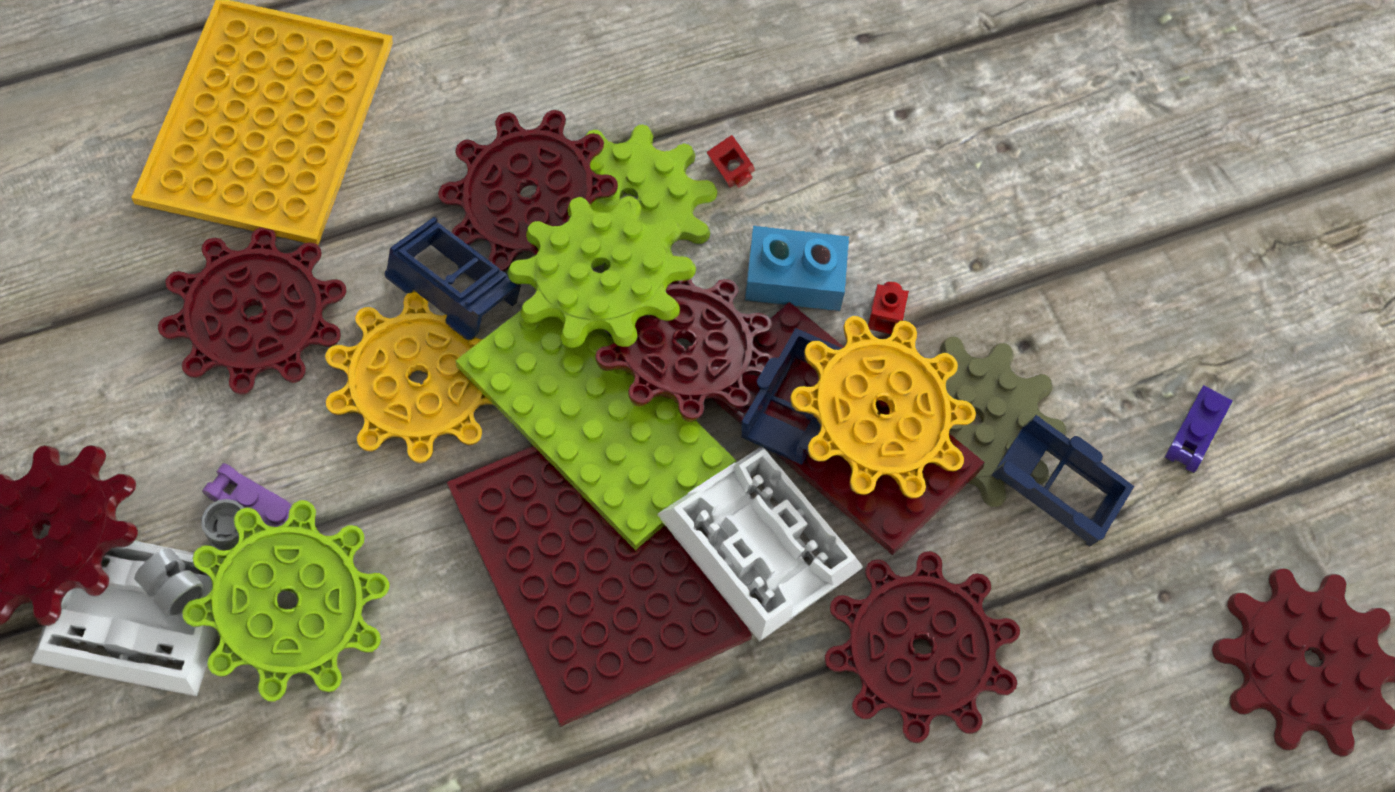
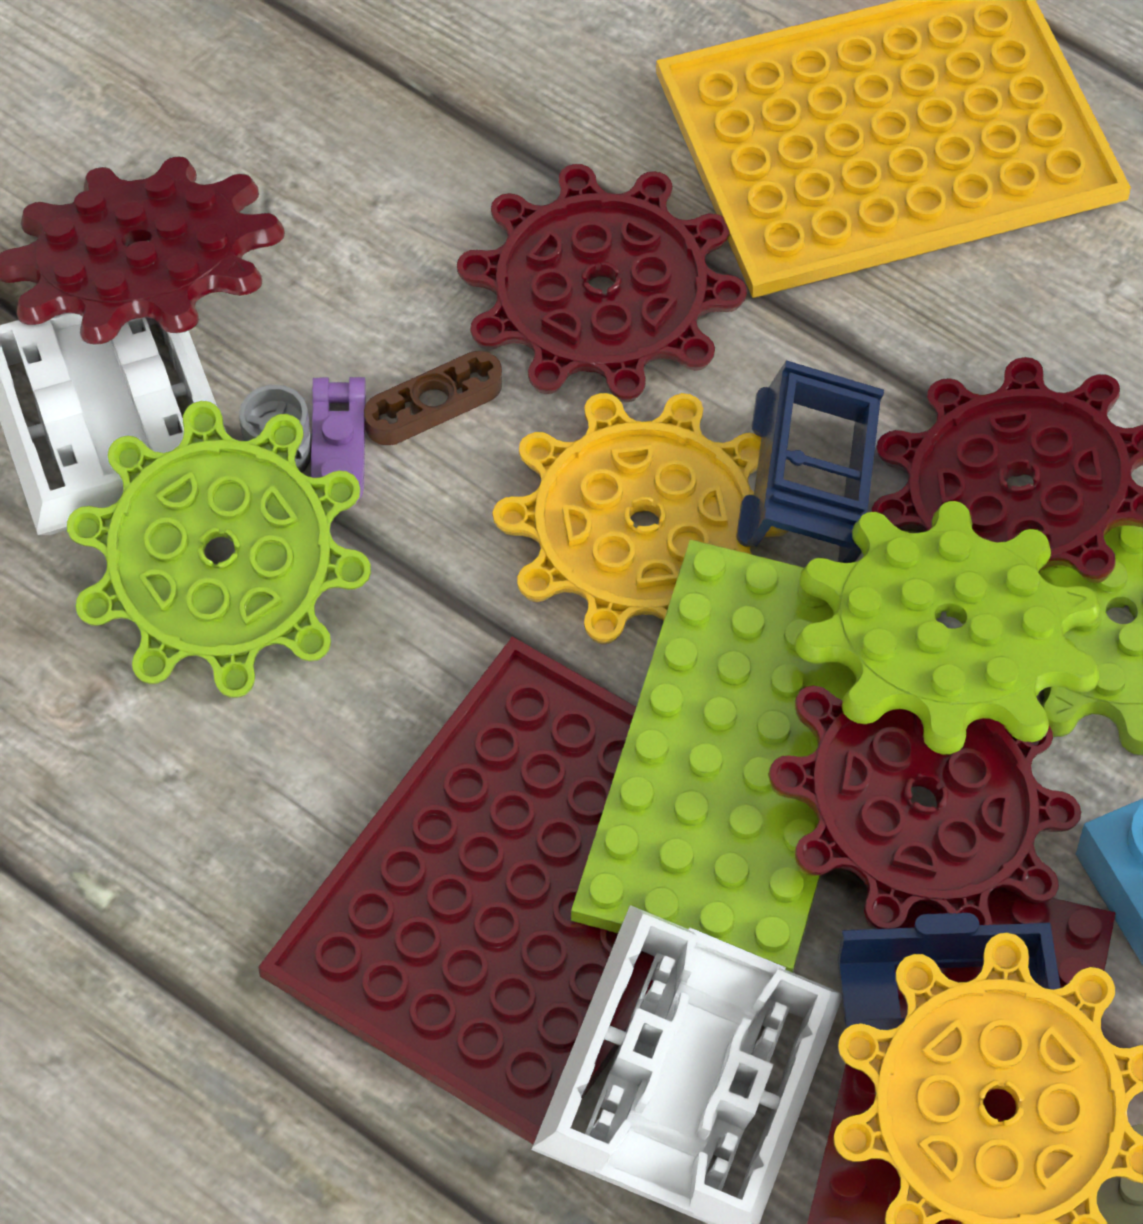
camera: 65 degrees right, 5 degrees down
light grey wheel [134,549,205,618] -> none
none -> reddish brown beam [364,351,502,445]

